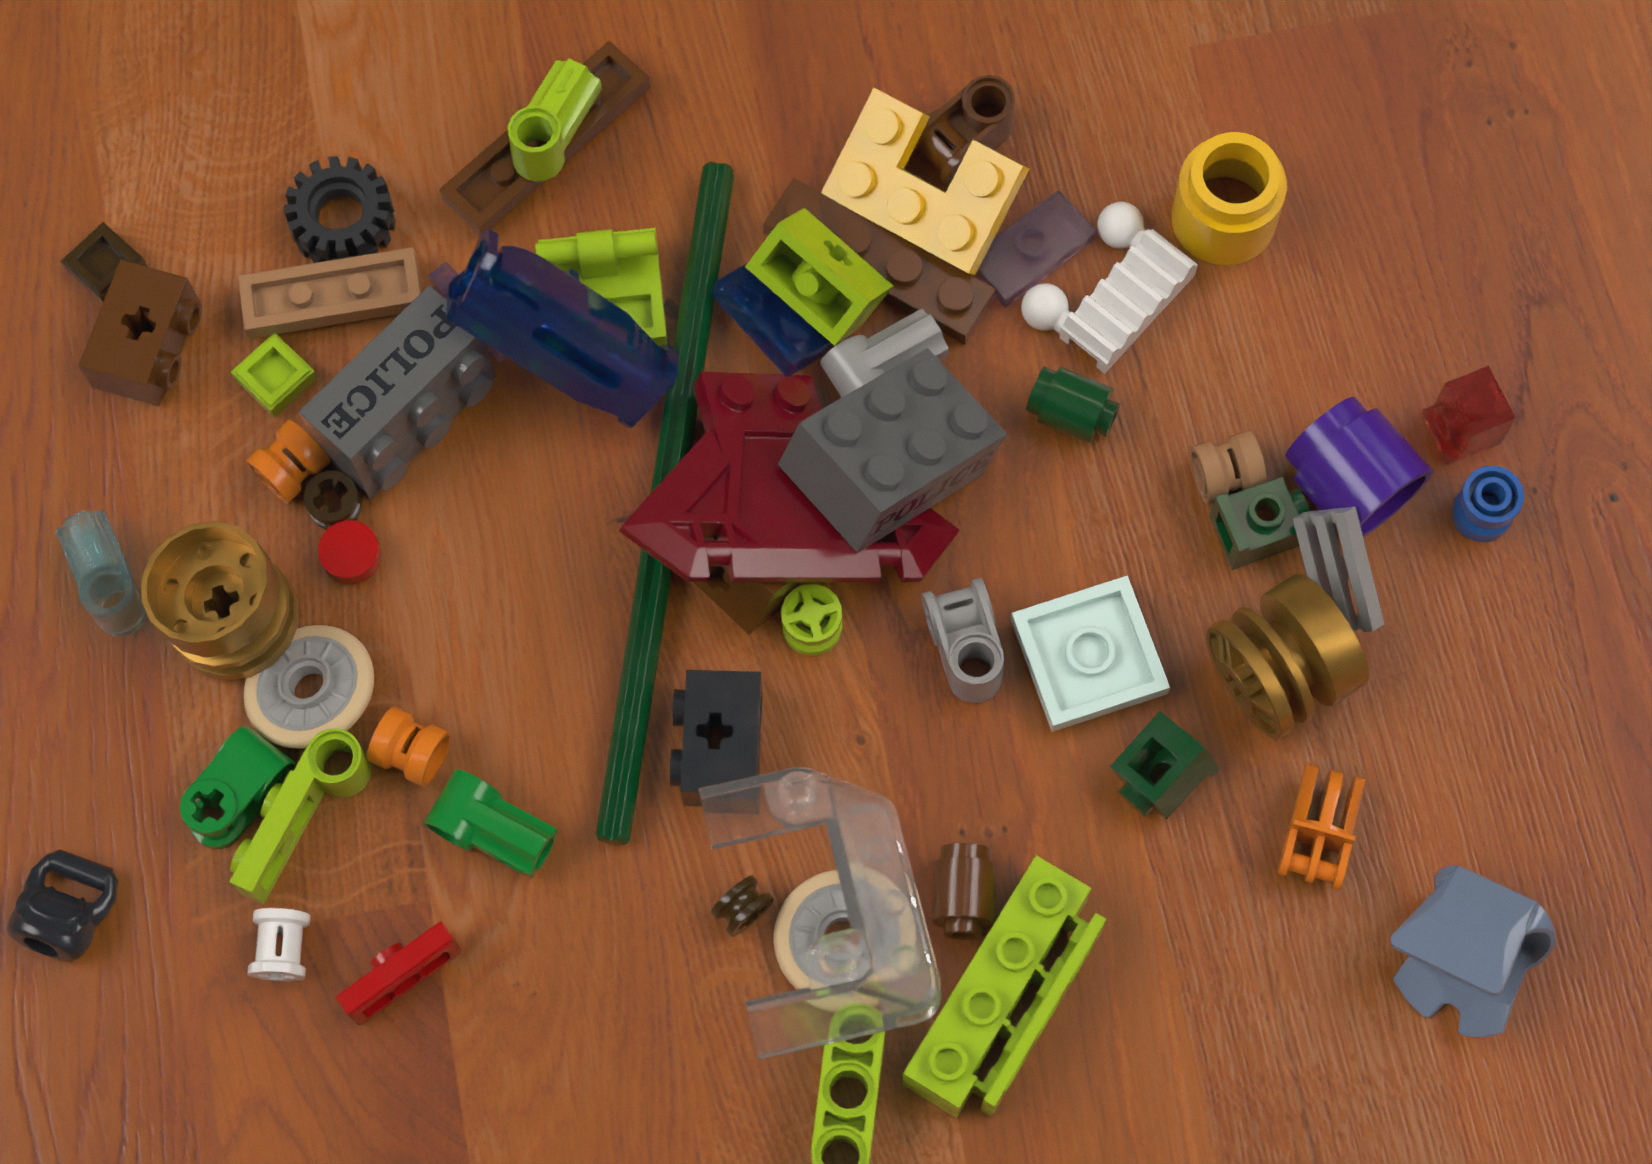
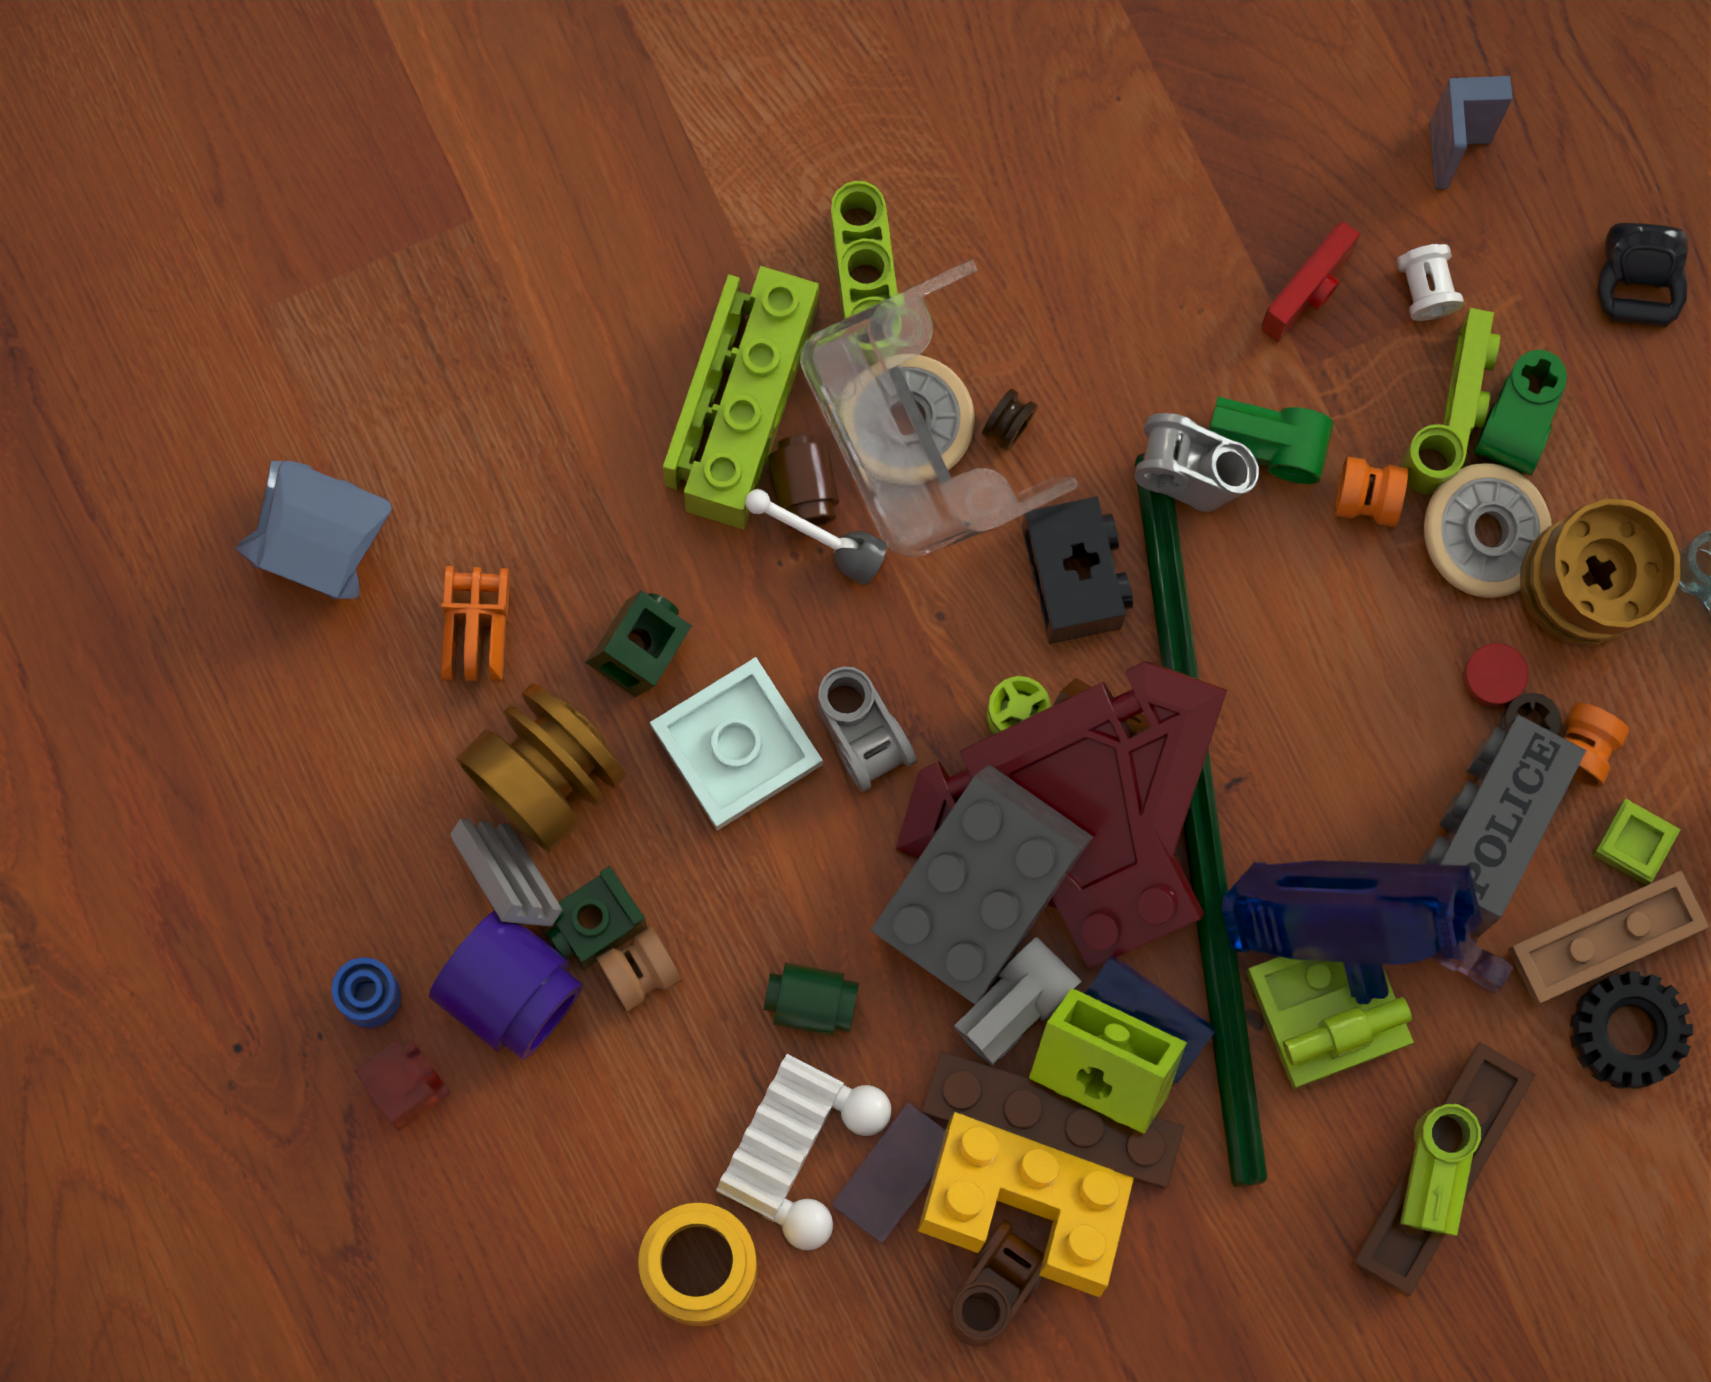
camera: 160 degrees right, 5 degrees up
none -> hinge [745,489,887,585]
none -> light grey piece [1134,413,1259,512]
none -> sand blue panel [1430,76,1513,189]

